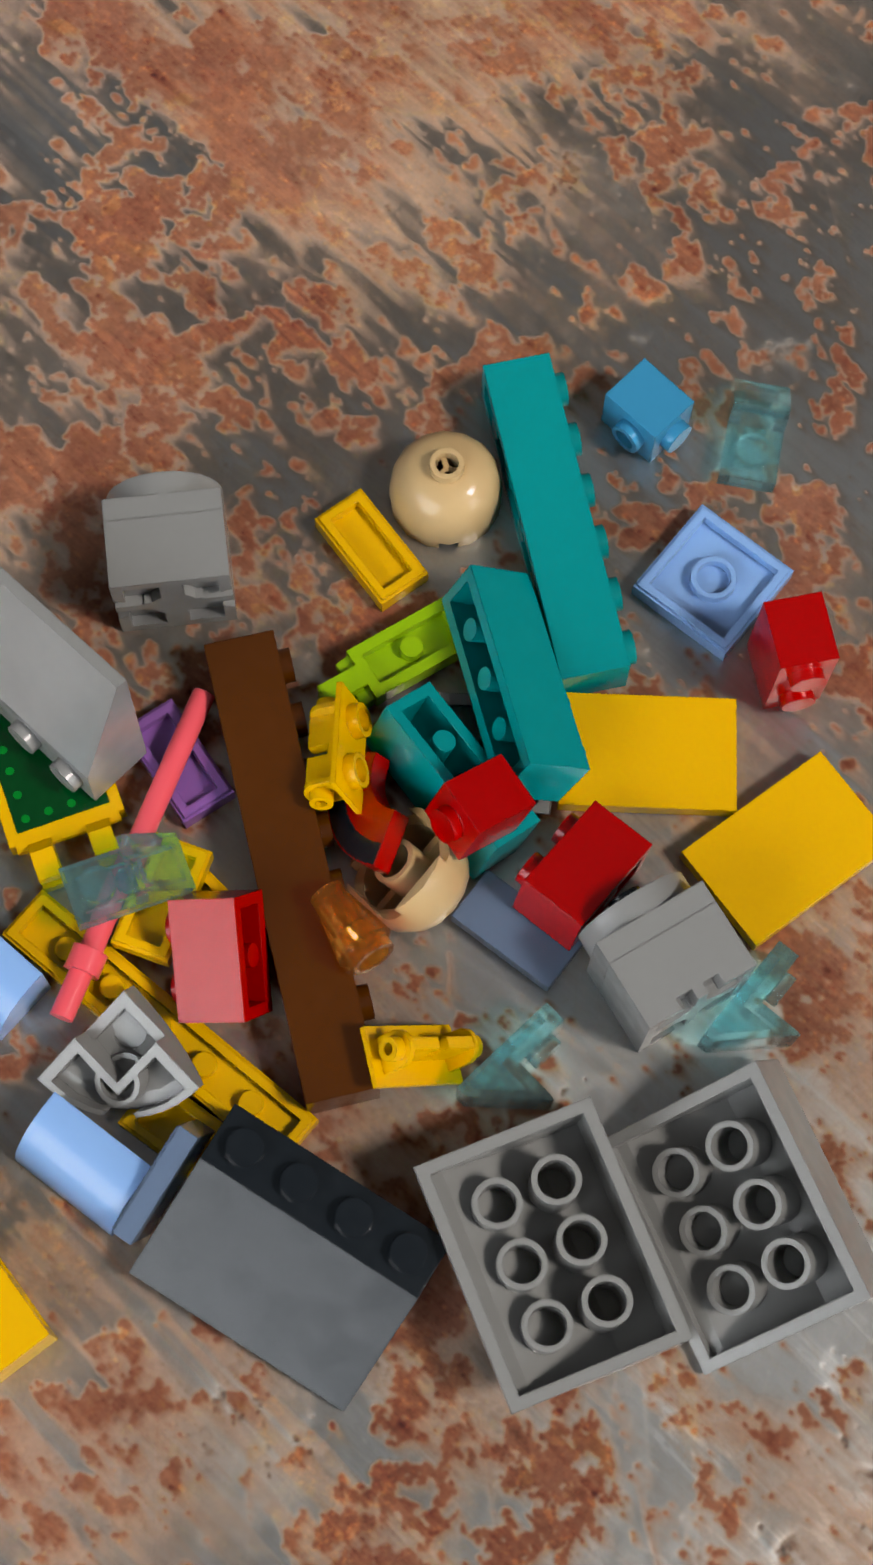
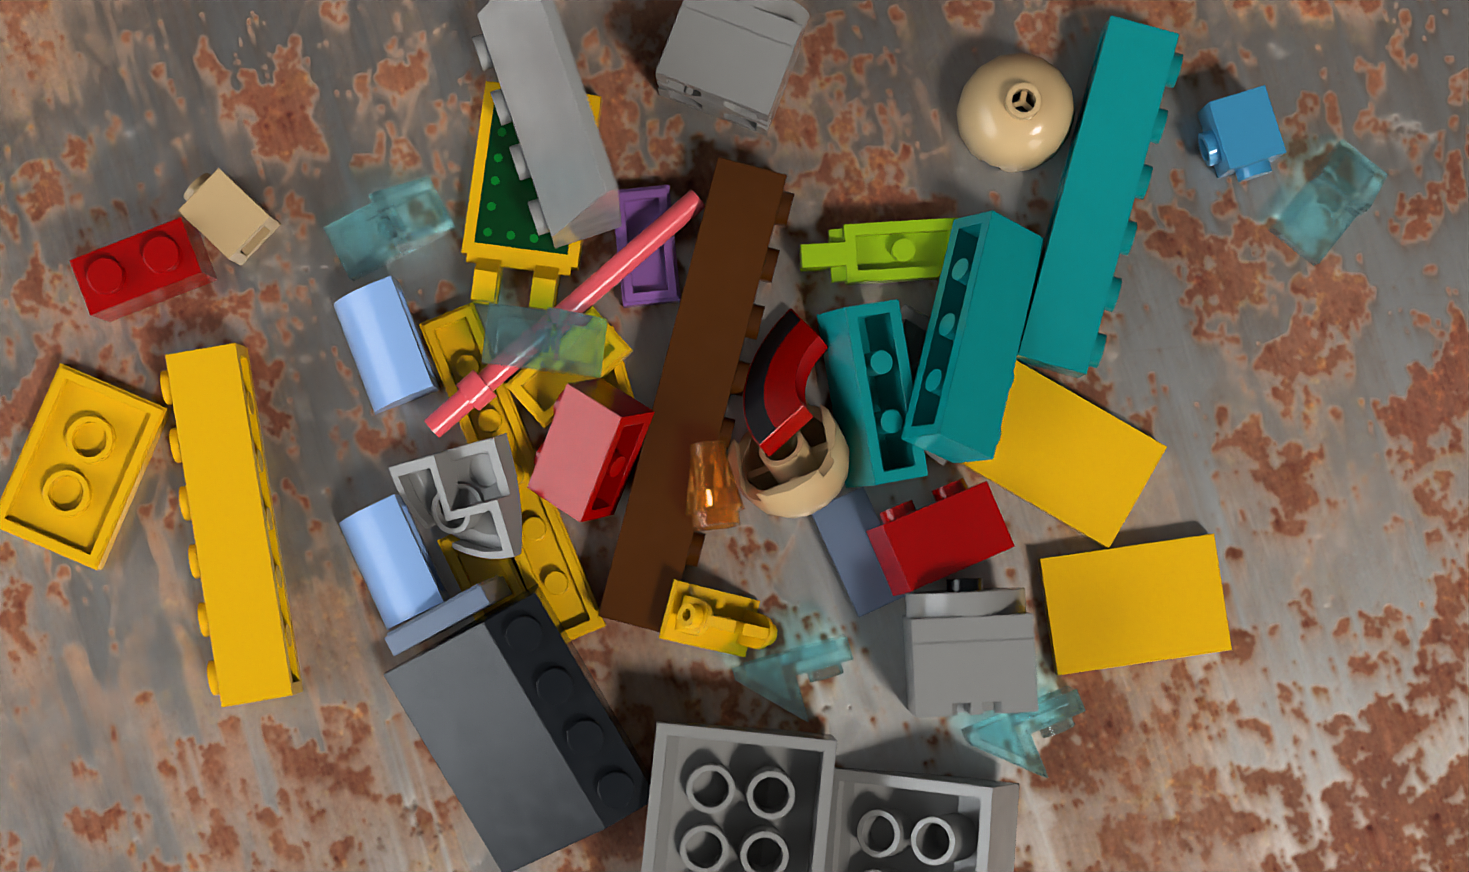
camera: 30 degrees right, 15 degrees up
yellow hinge [304,681,372,814] -> none
yellow tile [315,488,429,612] -> none
red brick [424,754,536,860] -> none
light blue tile [631,504,794,661] -> none
red brick [747,591,840,712] -> none

